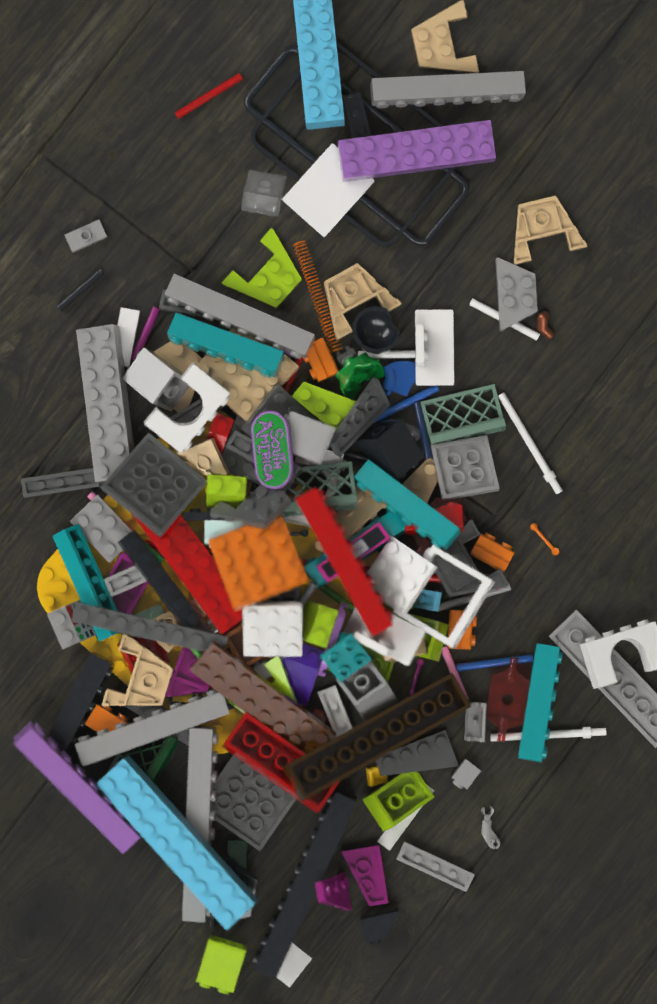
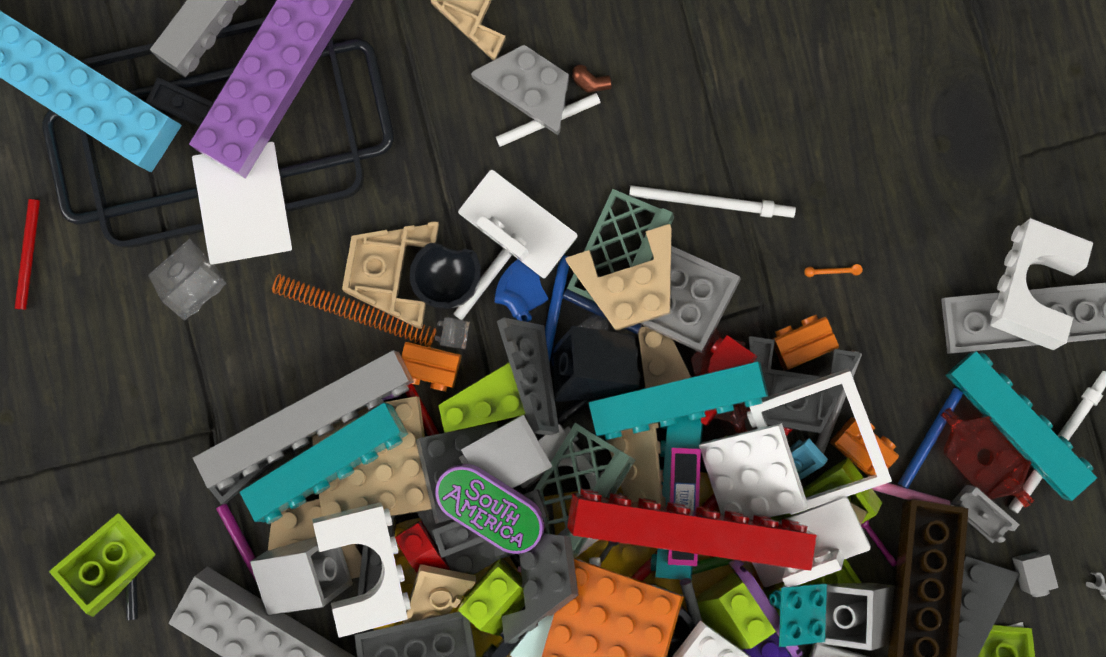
camera: 50 degrees left, 0 degrees up
light grey plate [65,220,108,253] -> none
white tile [117,308,140,367] -> none
lime wing [222,228,302,308] -> none
green brick [335,352,385,400] -> none
none -> lime slope [49,513,156,617]
none -> tan wing [565,224,672,331]

